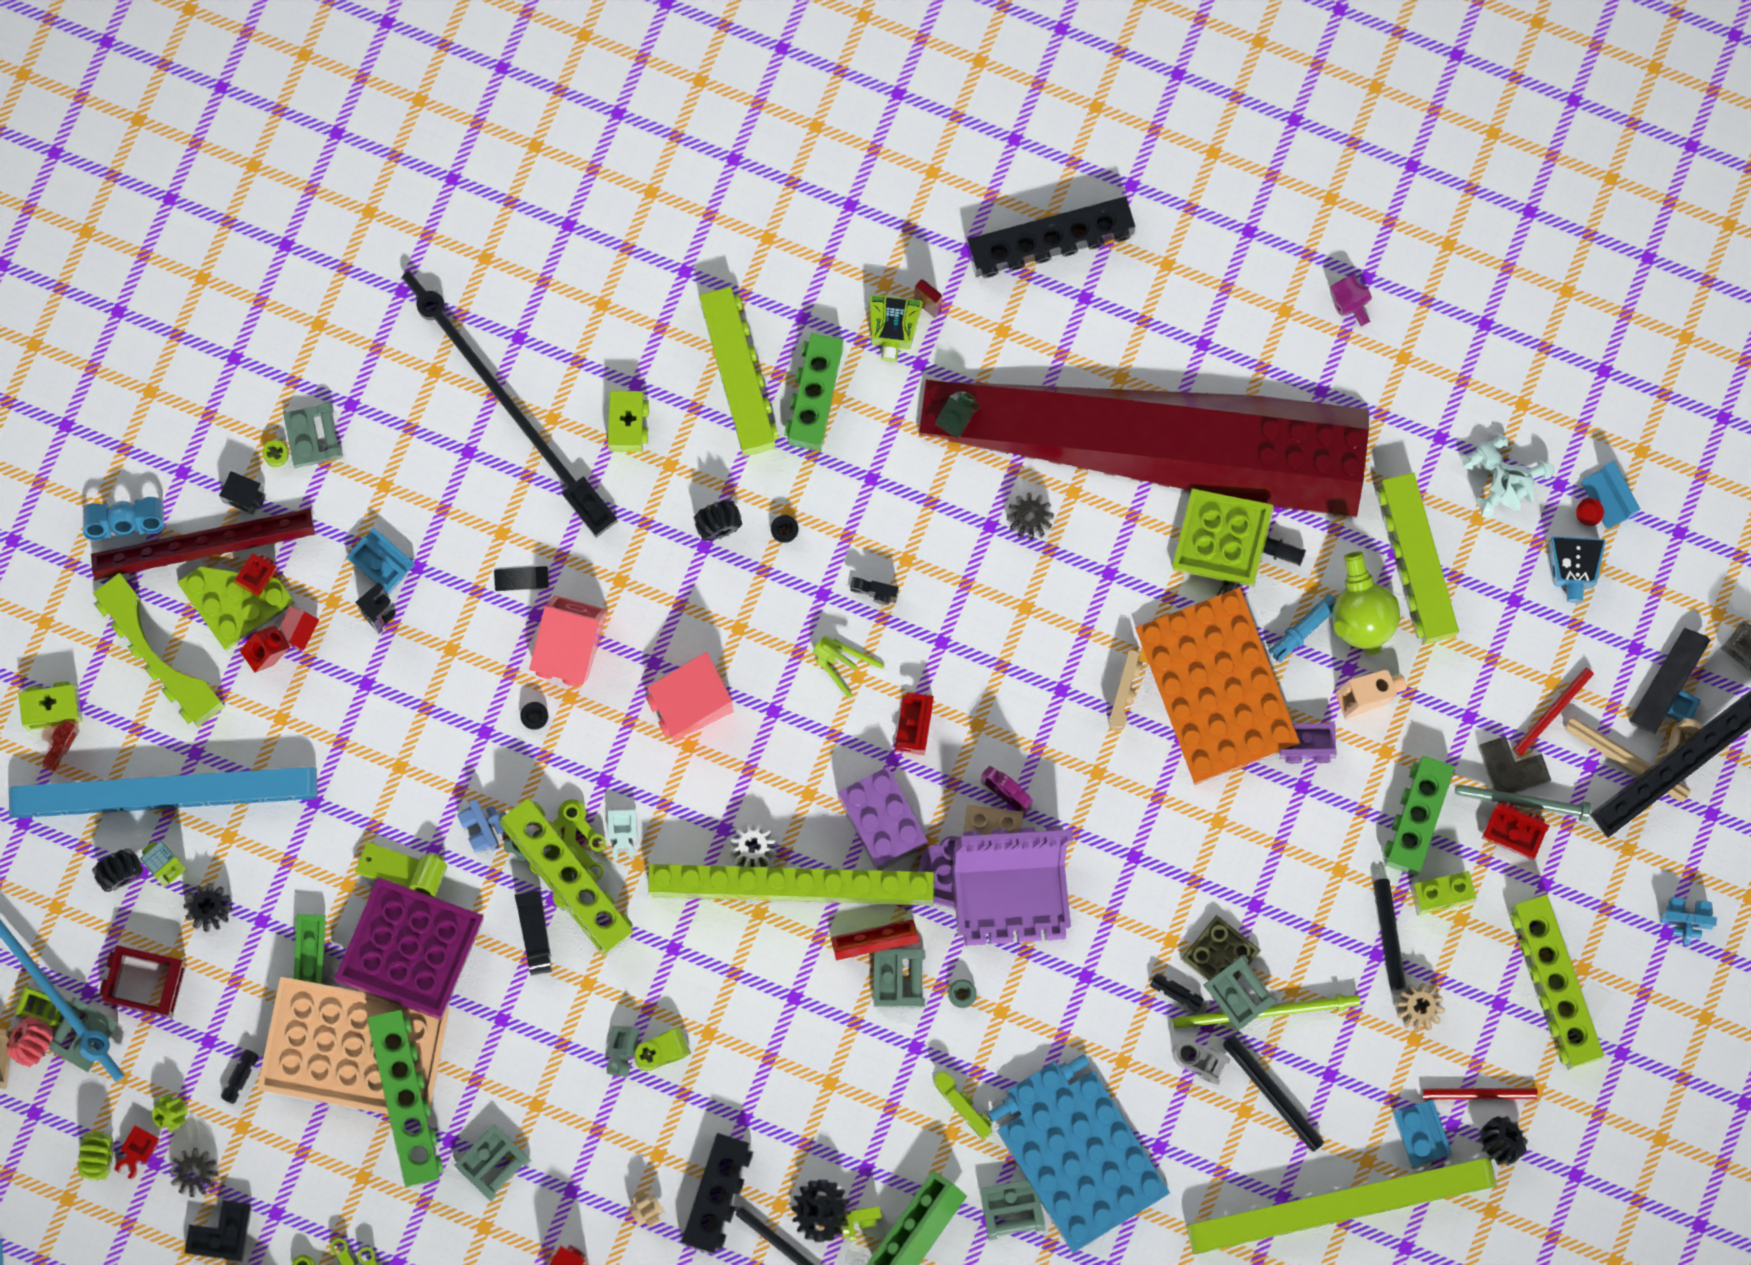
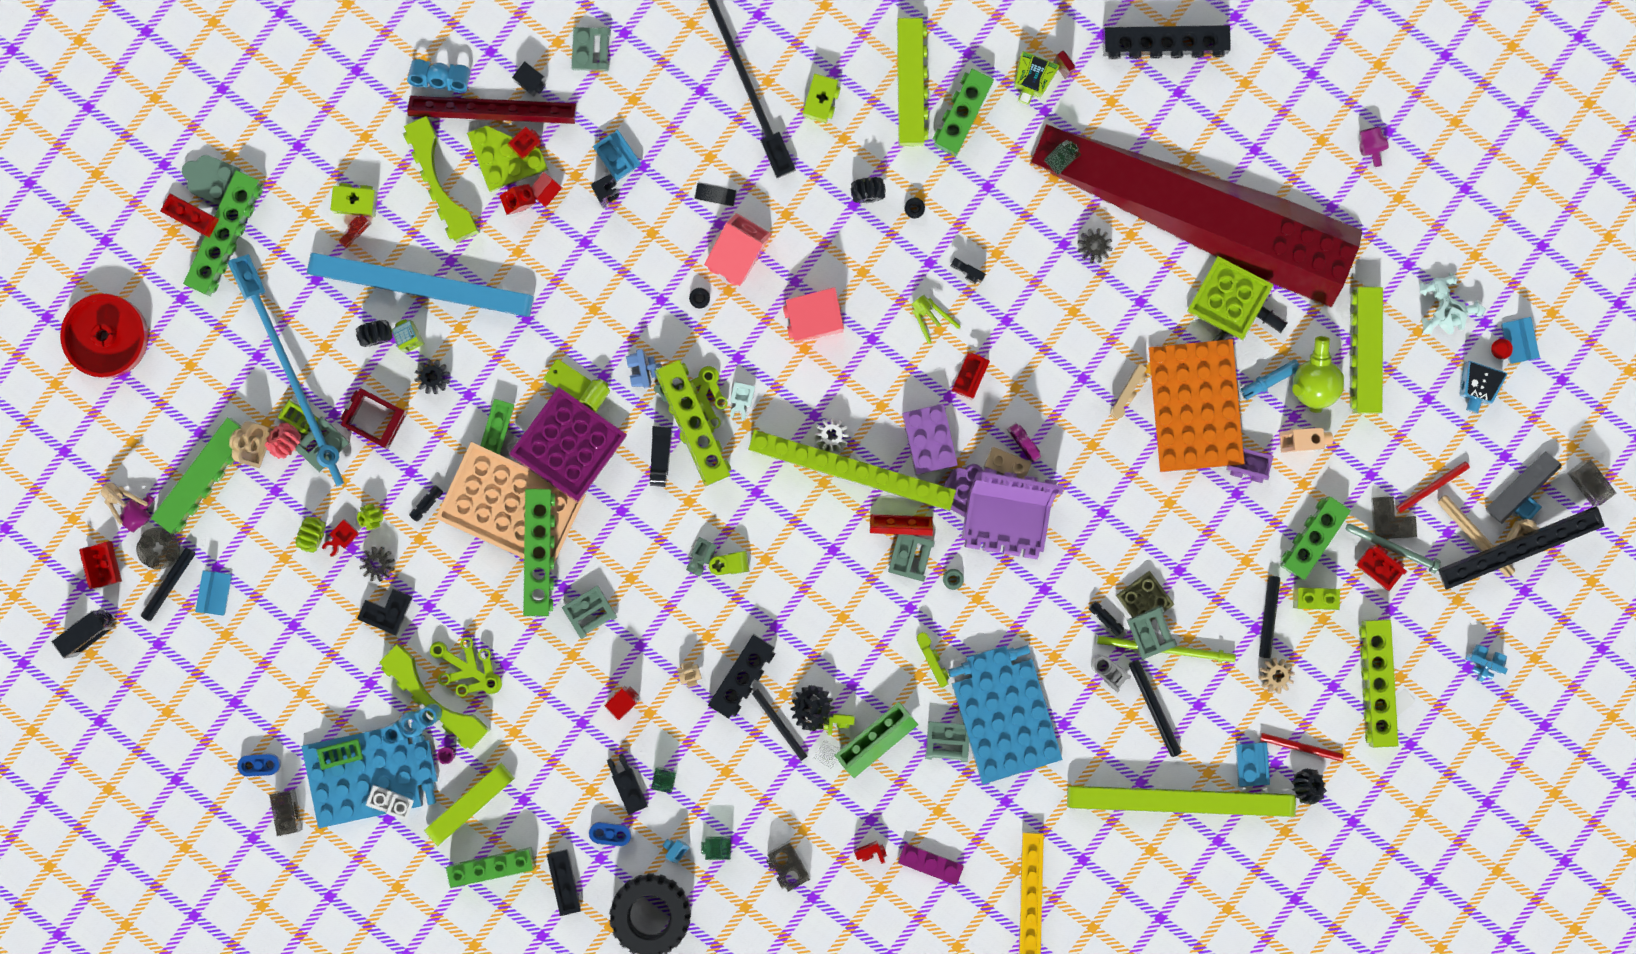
camera: 10 degrees right, 10 degrees up
lime bush [262,440,289,467] -> none

